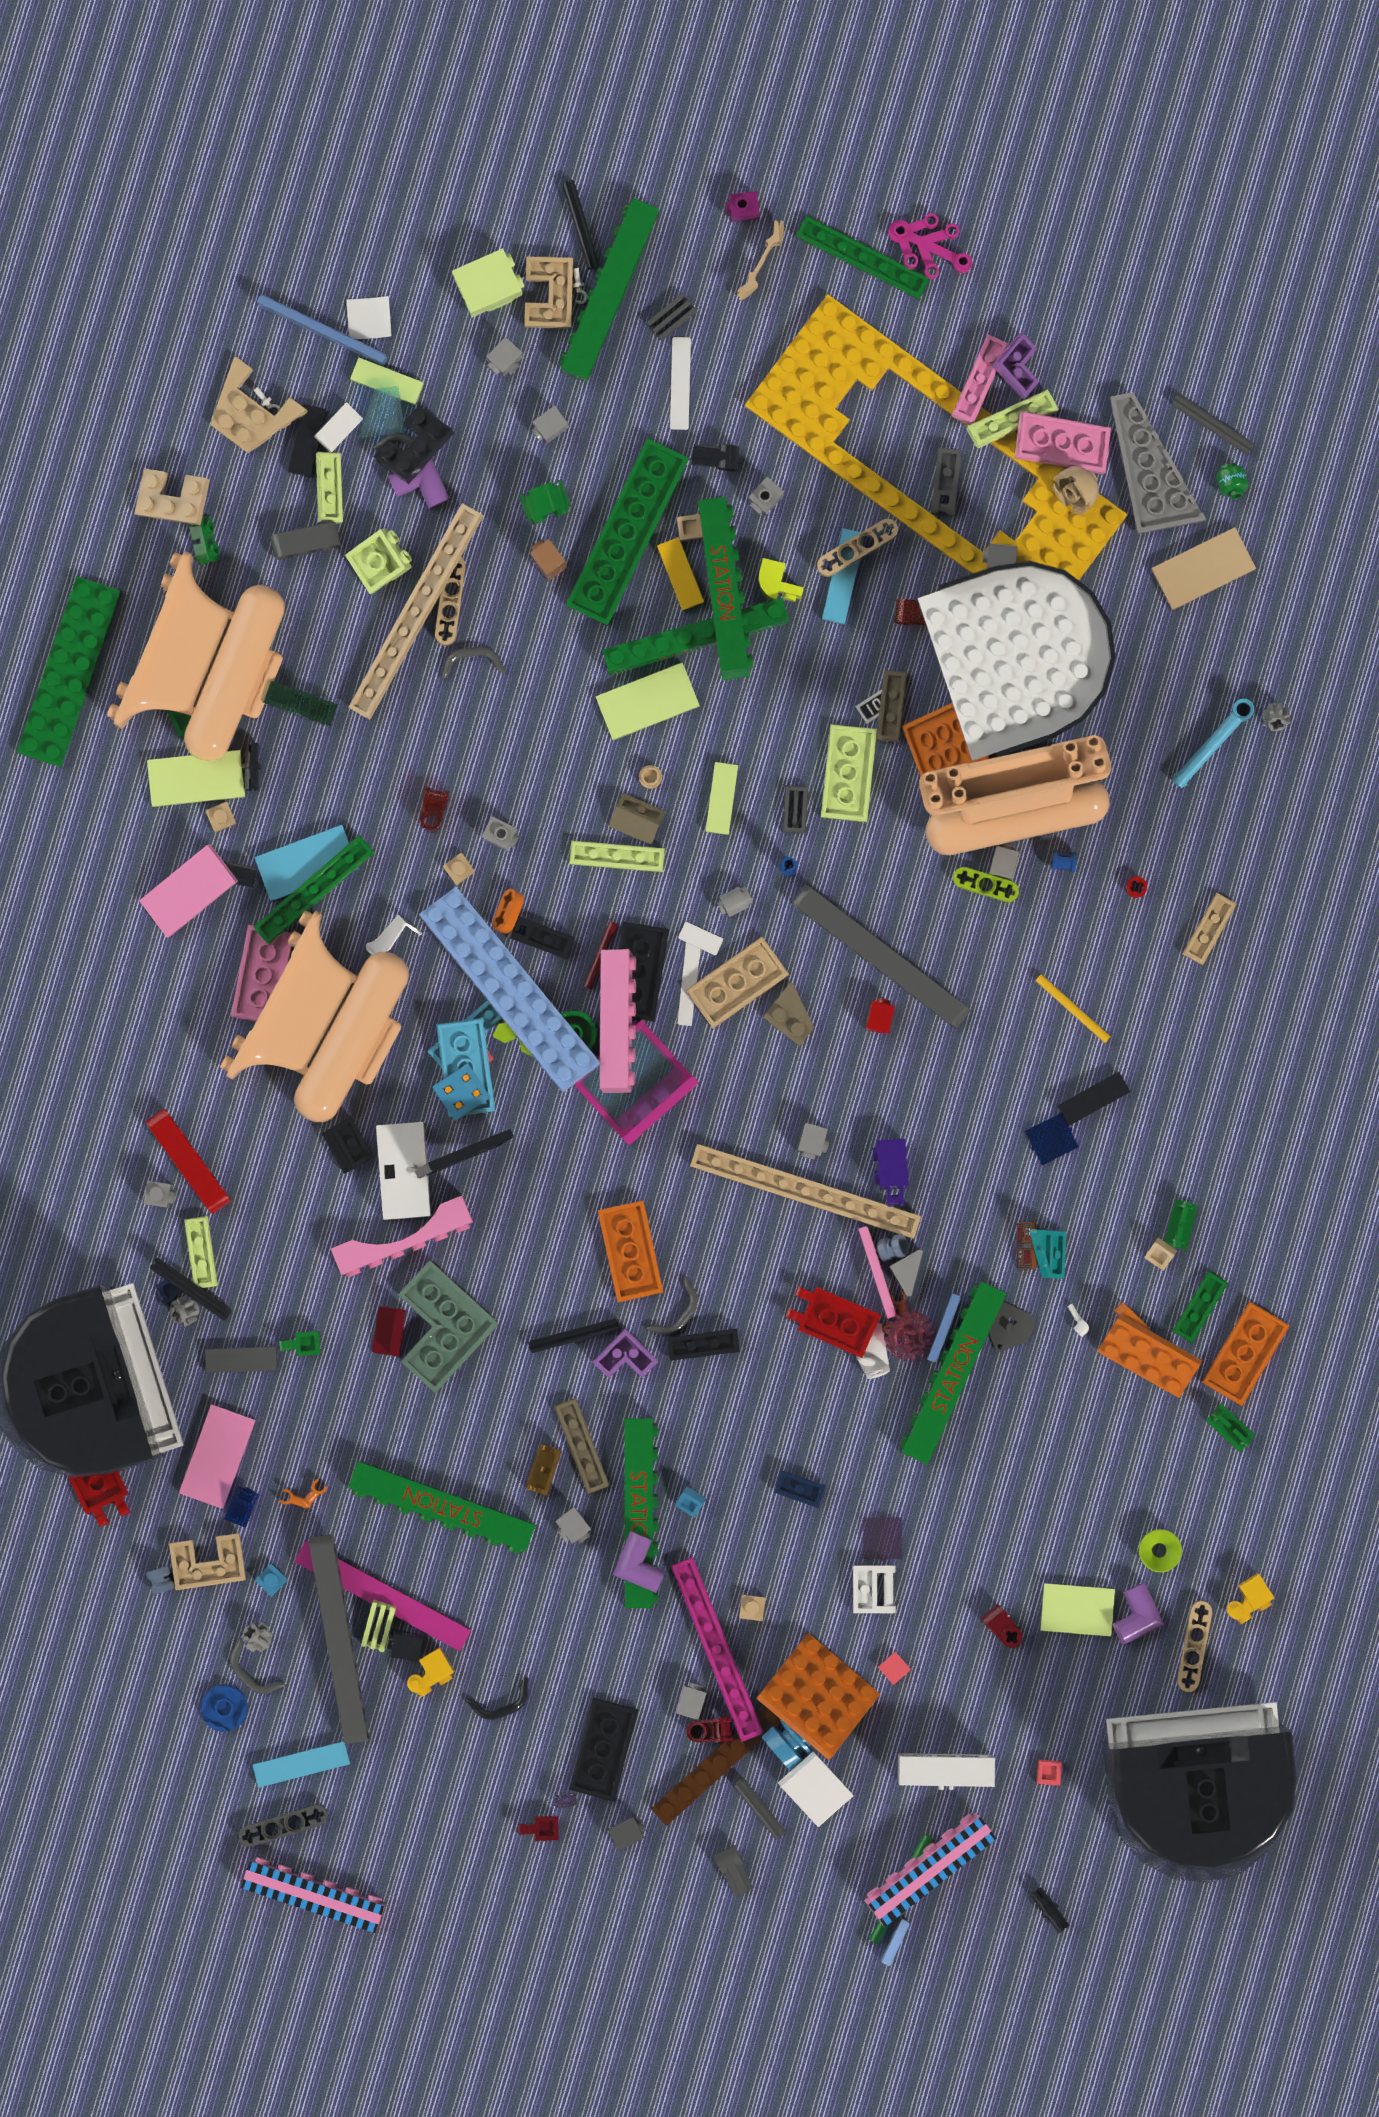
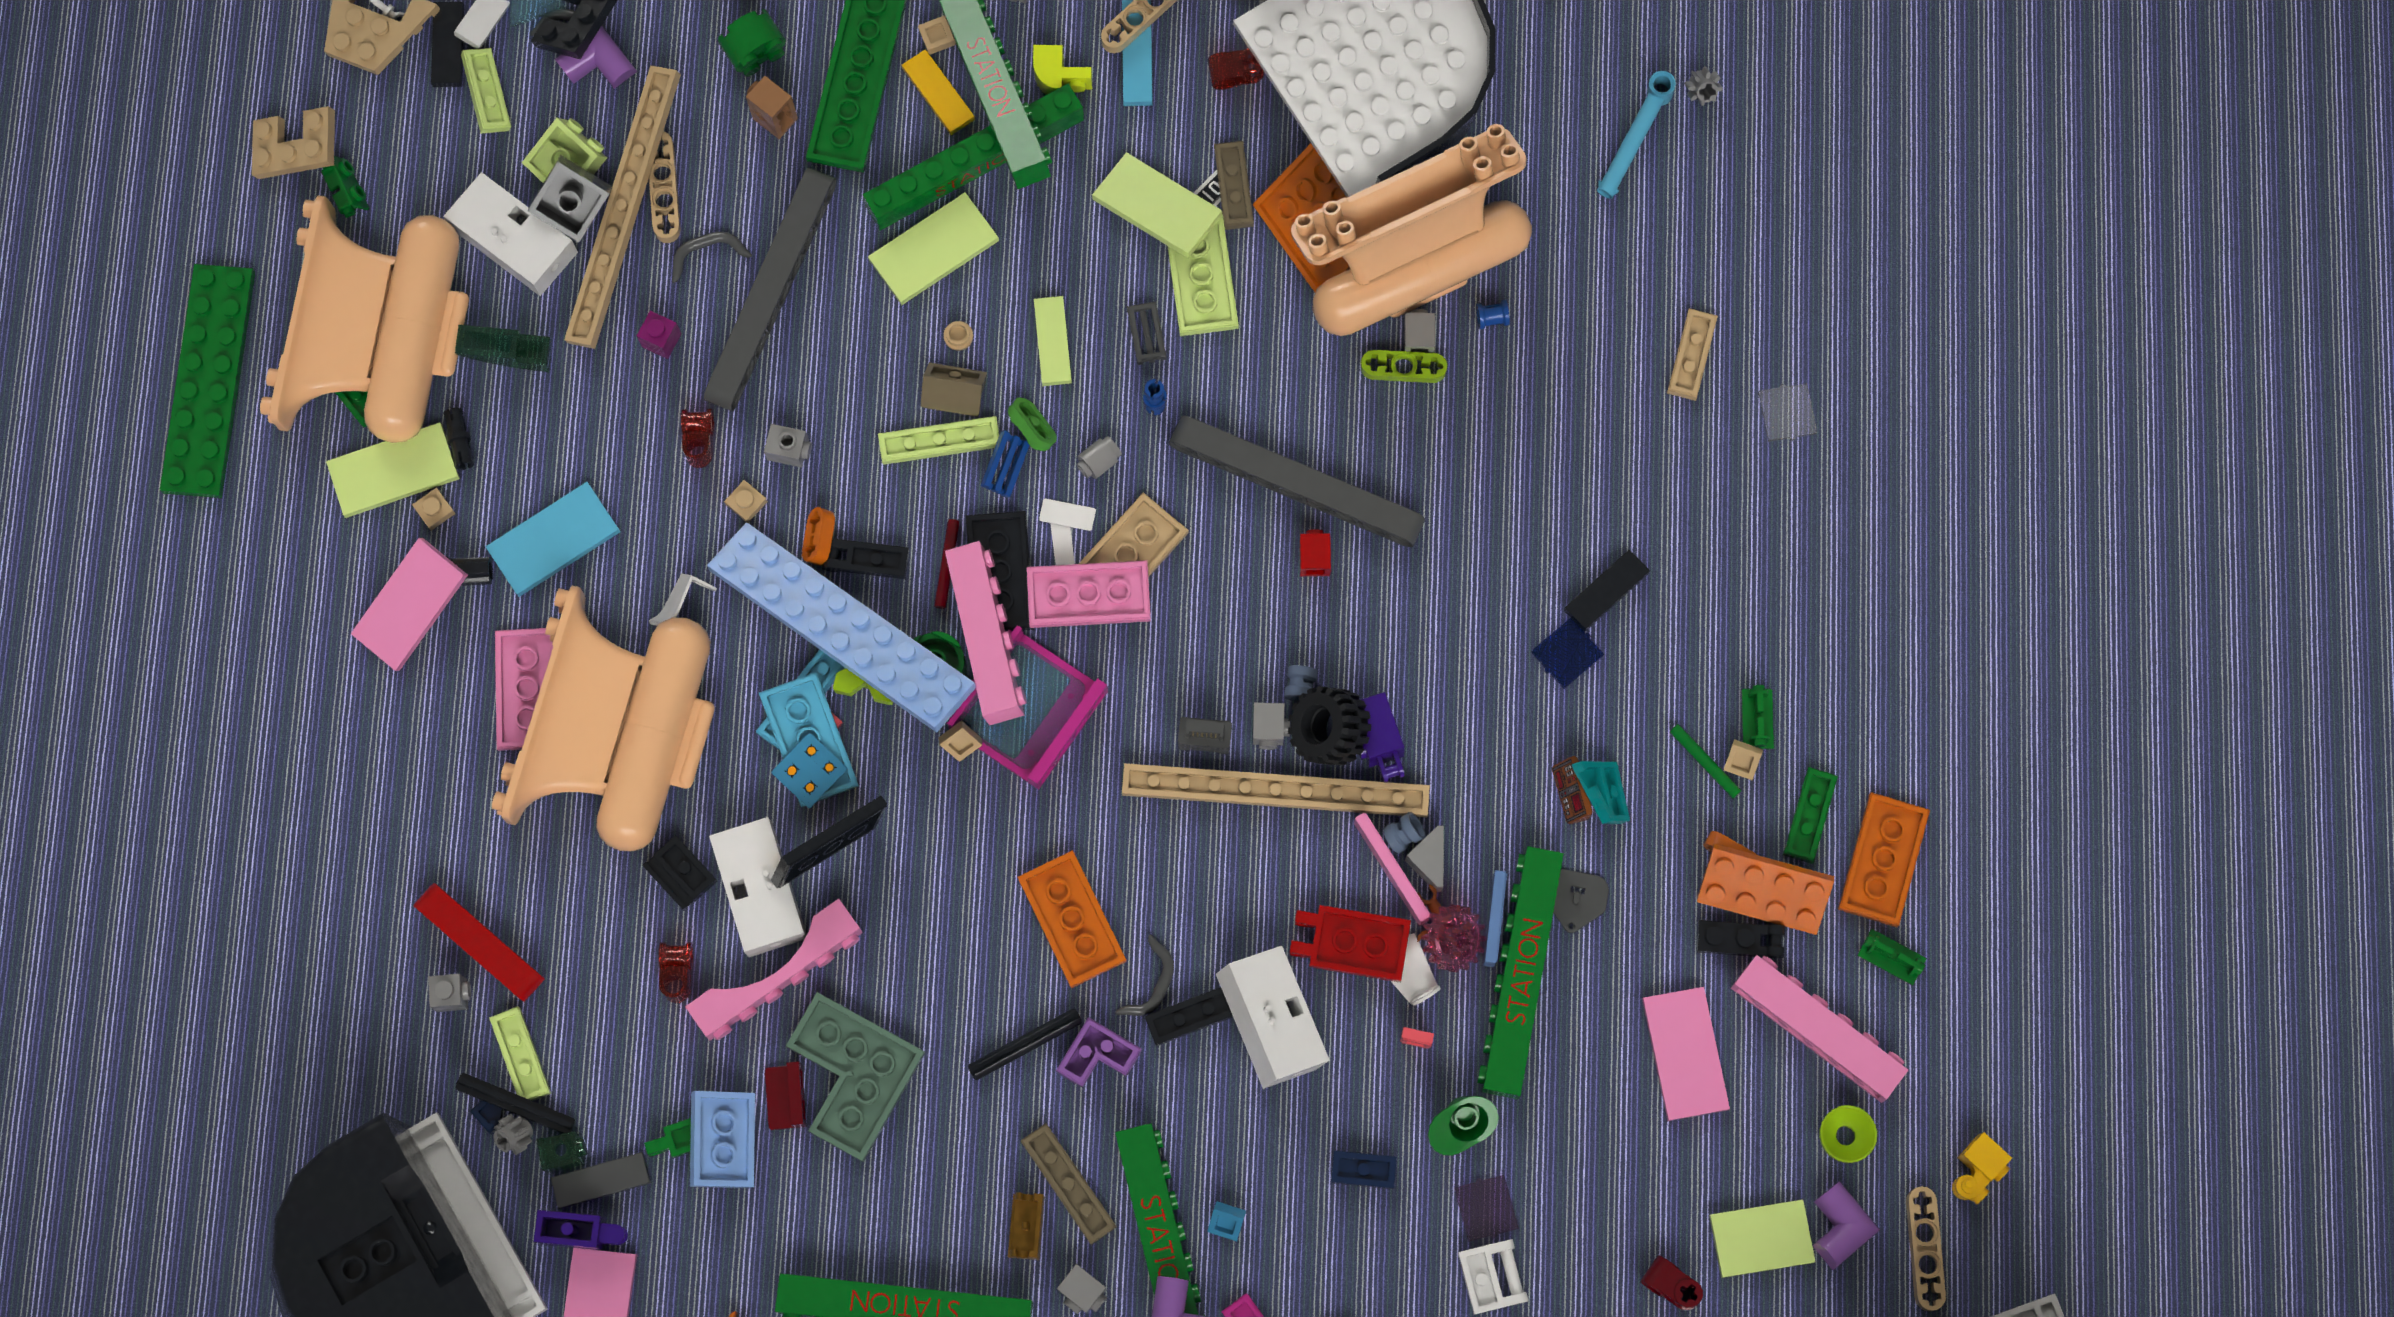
camera: 15 degrees left, 10 degrees down
green tile [253,835,375,945] -> none
dark grey beam [270,522,341,560] -> none
dark tan wing [763,982,814,1047] -> none
yellow bar [1035,974,1111,1043] -> none
white hand [1067,1304,1089,1337] -> none
red bush [1126,876,1147,898] -> none
none -> white brick [443,172,578,296]
none -> brick [528,155,612,242]
none -> dark purple brick [533,1210,628,1250]
none -> clear green brick [536,1131,587,1173]
none -> magenta brick [636,310,682,359]
none -> clear red piece [659,942,694,1003]
none -> light blue plate [690,1091,755,1188]
none -> dark grey beam [704,167,837,411]
none -> tan plate [939,720,982,762]
none -> blue tile [980,430,1030,498]
none -> bright green plate [1008,397,1057,451]
none -> bright pink tile [1027,560,1151,628]
none -> yellowish green tile [1092,152,1222,258]
none -> dark grey piece [1178,717,1232,754]
none -> white brick [1216,946,1330,1089]
none -> sand blue wheel [1284,665,1318,702]
none -> black tyre [1288,686,1371,765]
none -> coral tile [1400,1027,1434,1049]
none -> green piece [1428,1096,1499,1156]
none -> bright pink tile [1642,987,1730,1121]
none -> green bar [1670,724,1742,799]
none -> black plate [1696,920,1785,958]
none -> bright pink brick [1731,955,1908,1103]
none -> clear piece [1758,383,1817,442]

